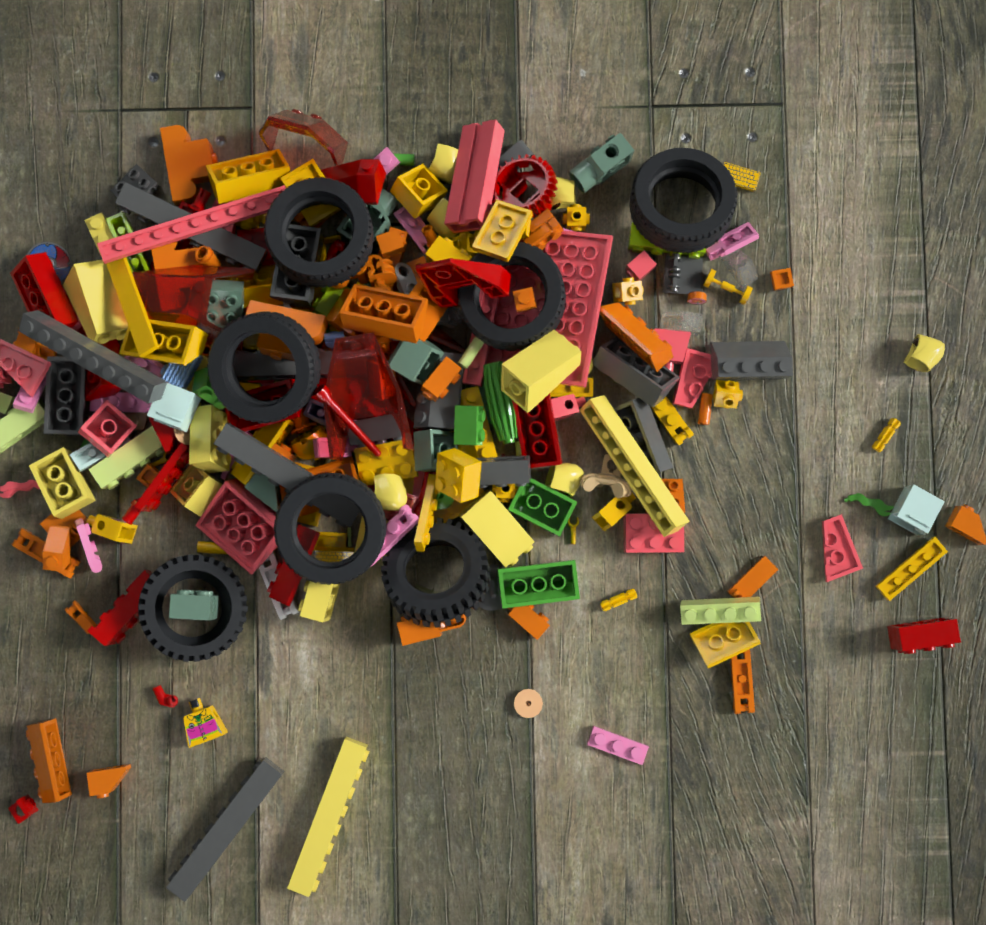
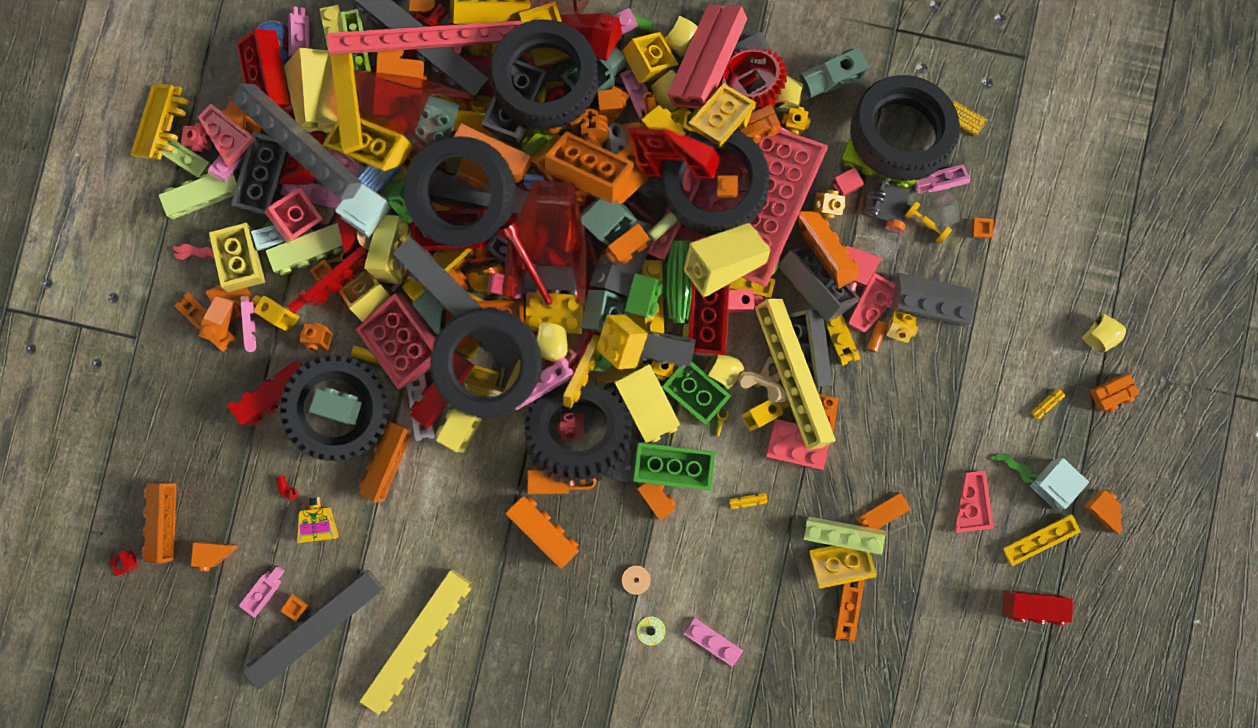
camera: 10 degrees right, 0 degrees up
orange bar [65,600,97,634] -> none
orange cone [195,246,221,271] -> none
none -> bright pink hinge [239,566,285,618]
none -> orange plate [281,594,309,622]
none -> bright pink hinge [288,6,309,57]
none -> orange brick [299,323,333,352]
none -> orange slope [358,421,414,503]
none -> orange slope [505,496,579,569]
none -> coral brick [556,412,584,441]
none -> yellowish green piece [637,616,665,646]
none -> orange brick [1089,373,1139,413]

